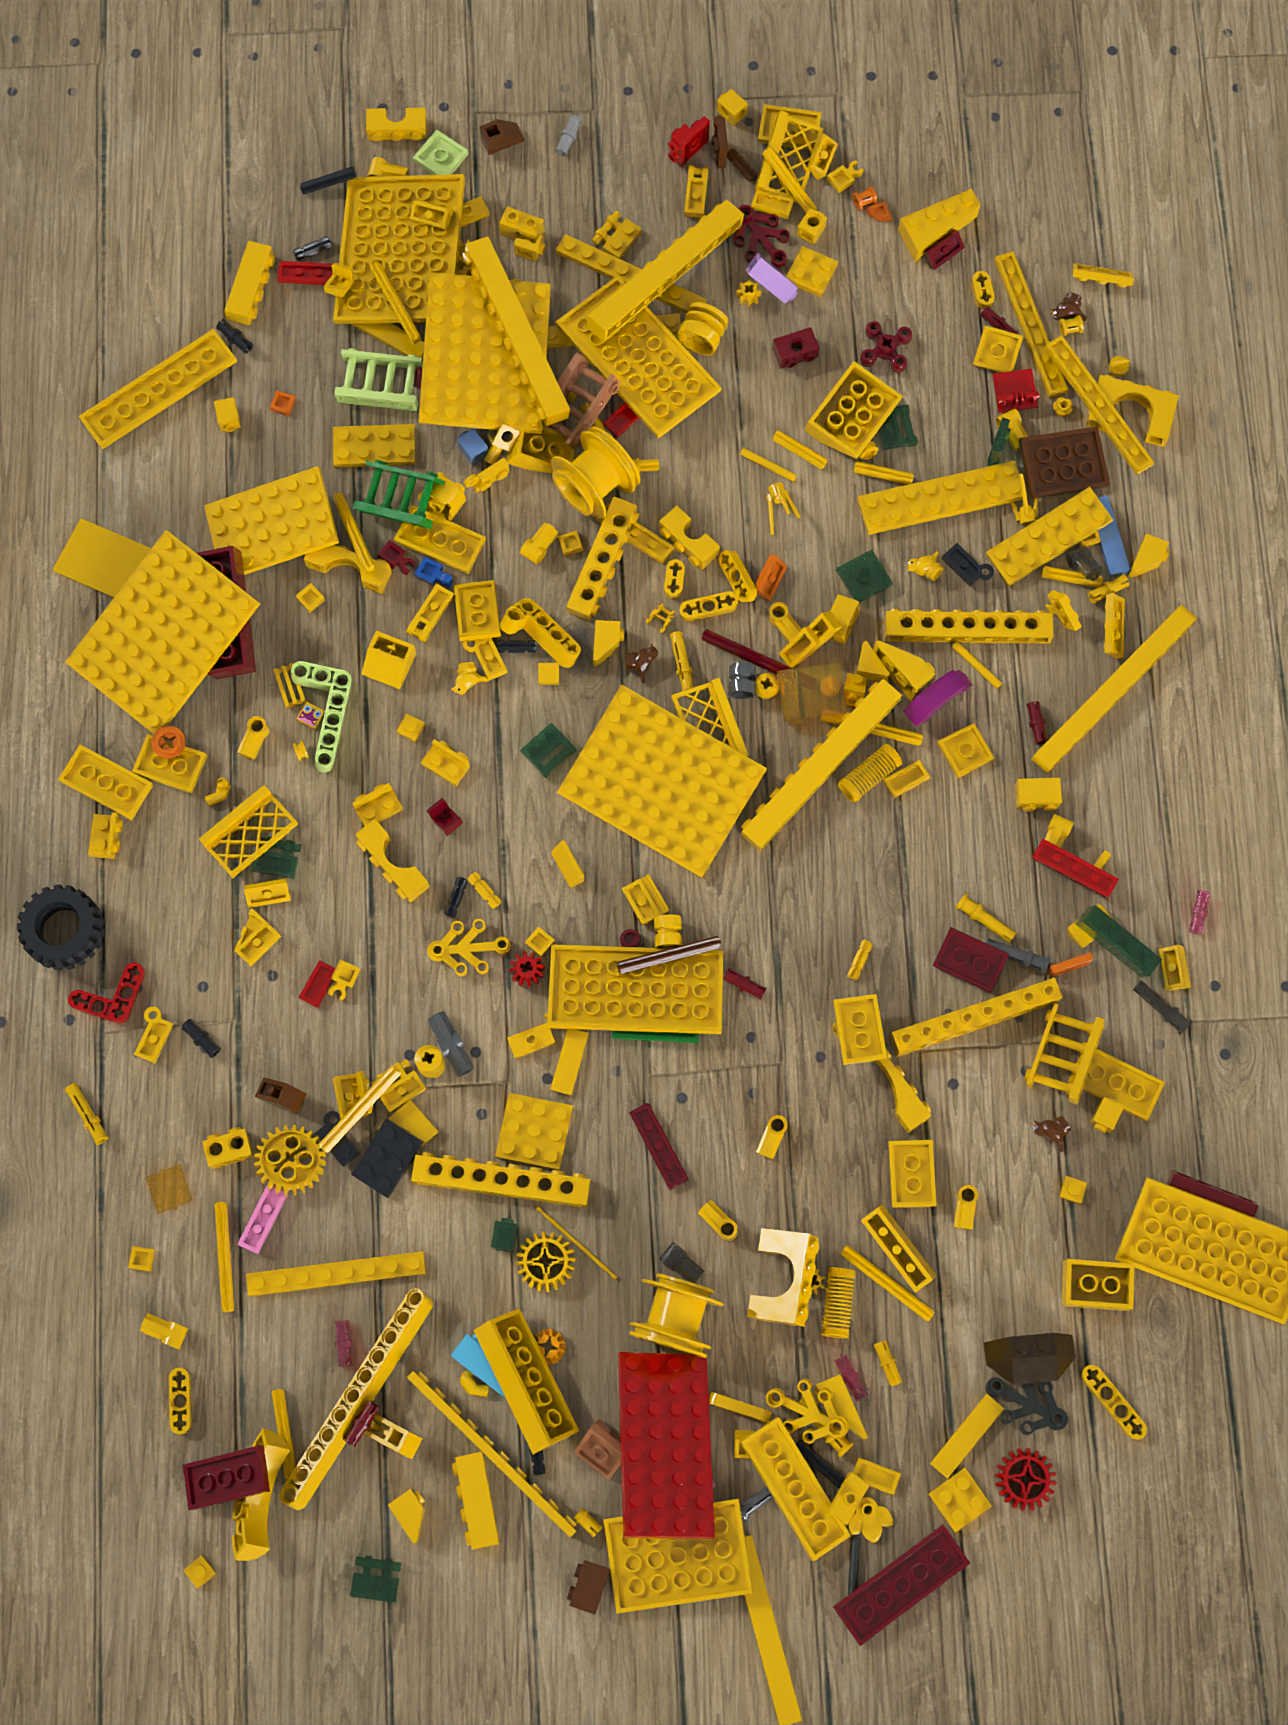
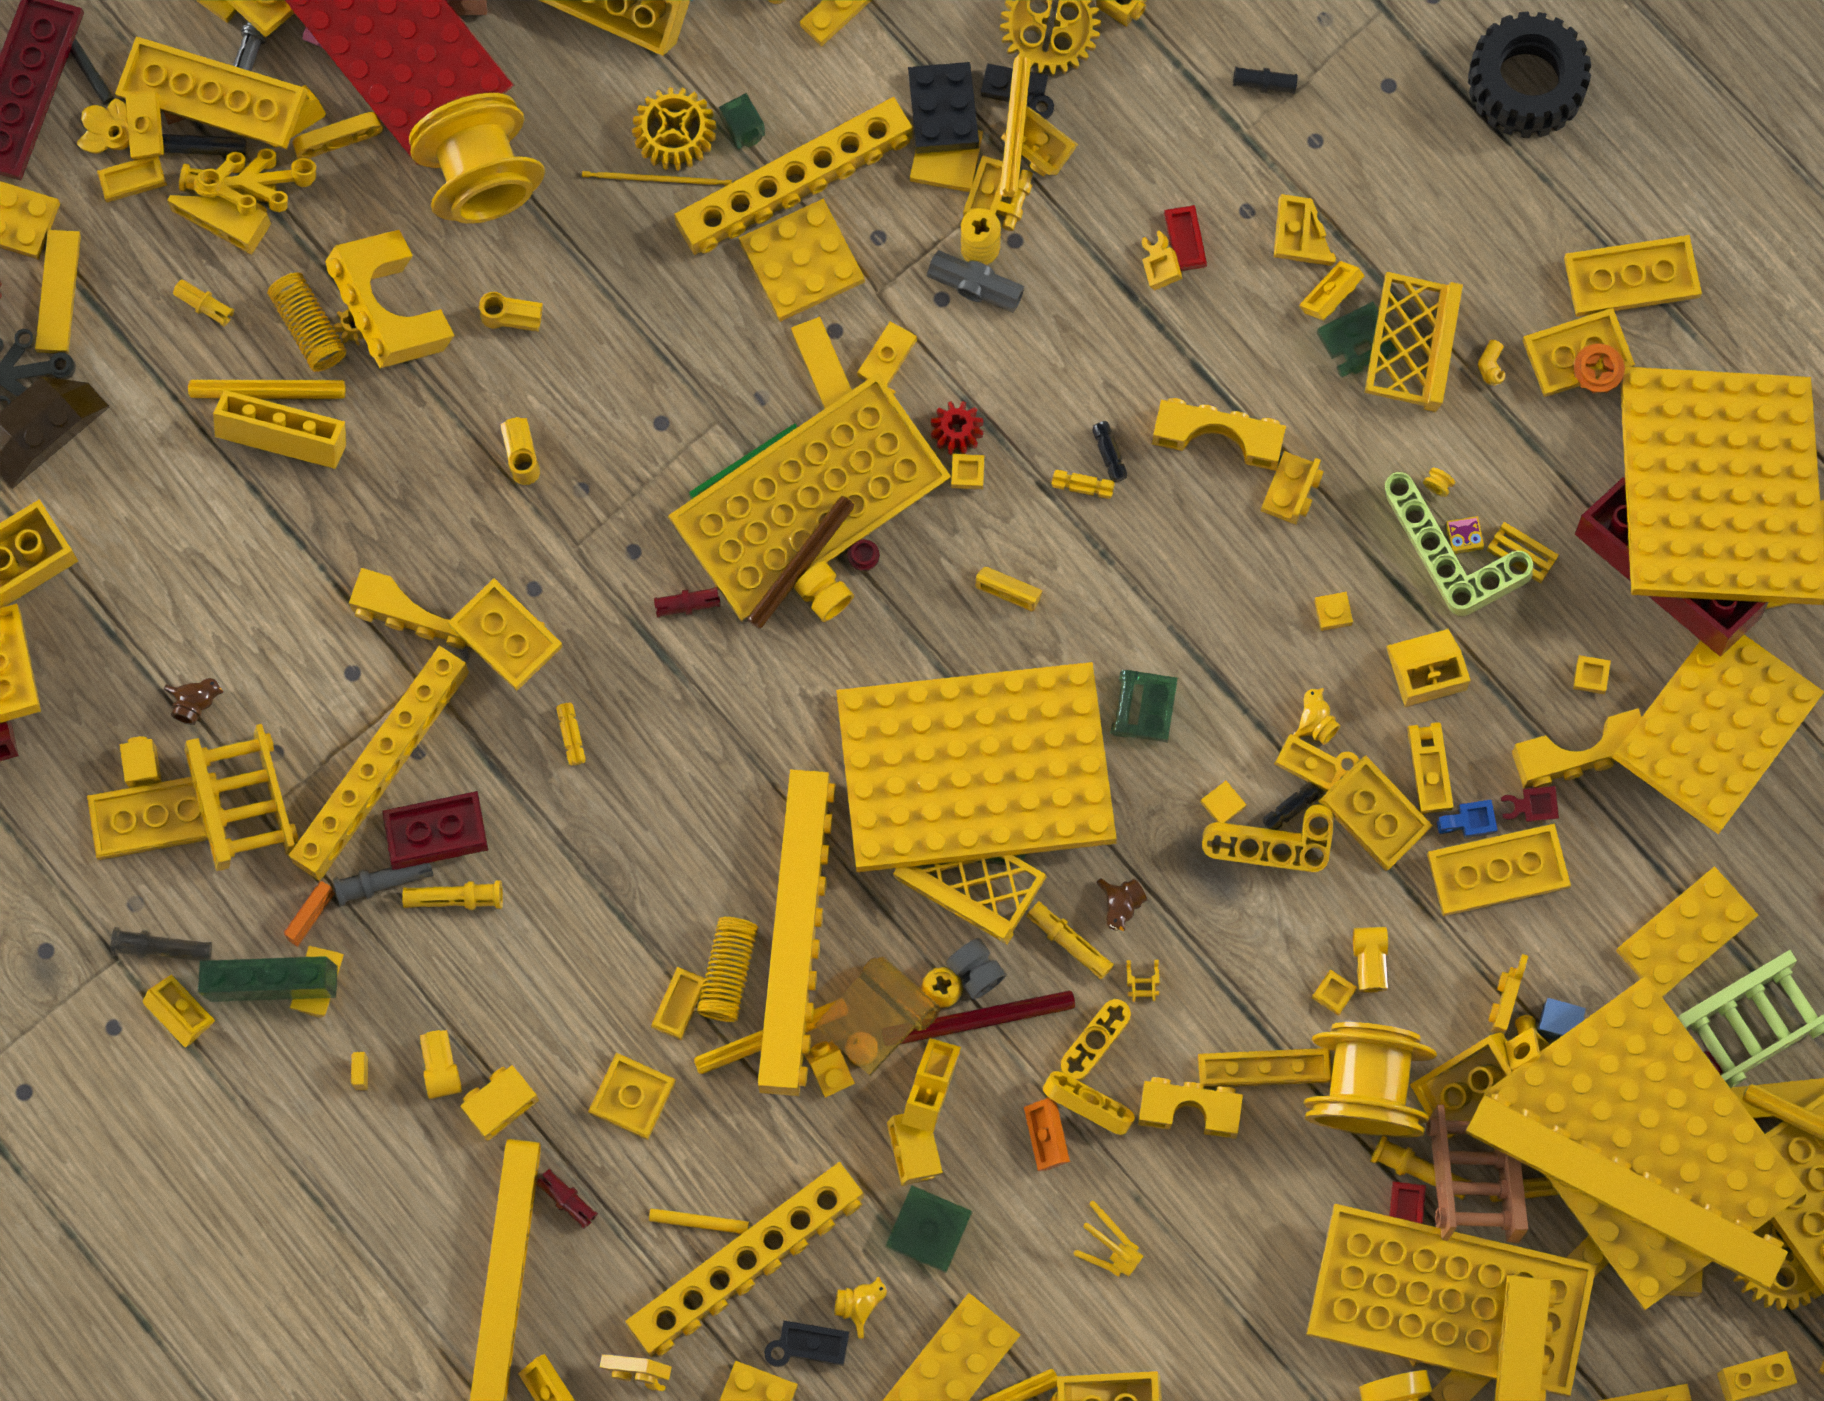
camera: 145 degrees right, 0 degrees up
red beam [68,962,145,1024] -> none
yellow bracket [88,812,123,859] -> none
yellow hinge [134,1006,173,1064] -> none
yellow piece [237,716,270,760] -> none
reddish brown slope [255,1077,307,1114] -> none
yellow axle [333,492,375,573] -> none
green fence [353,459,445,529] -> none
yellow brick [418,472,466,521] -> none
yellow bracket [421,739,470,787] -> none
dark red bracket [427,798,463,836] -> none
yellow plant [427,919,511,977] -> none
yellow bracket [514,234,546,262] -> none
light orange gear [534,1329,566,1365] -> none
yellow brick [566,497,639,621] -> none
yellow slope [593,620,624,667] -> none
yellow plate [622,874,669,926] -> none
dark red tile [629,1102,689,1191] -> none
yellow axle [632,458,659,474] -> none
clear smoke piece [658,1242,705,1283] -> none
yellow beam [664,559,685,599] -> none
yellow bar [740,448,797,482] -> none
yellow piece [768,602,802,643] -> none
yellow axle [773,430,828,469] -> none
clear pink pin [834,1354,868,1401] -> none
yellow slope [856,641,890,682] -> none
yellow slope [873,640,935,702] -> none
yellow plate [888,1140,937,1208] -> none
magenta arch [903,669,973,727] -> none
yellow piece [953,1185,978,1230] -> none
red fence [1031,838,1119,898] -> none
yellow plate [1059,1176,1087,1205] -> none
clear pink pin [1188,890,1211,935] -> none

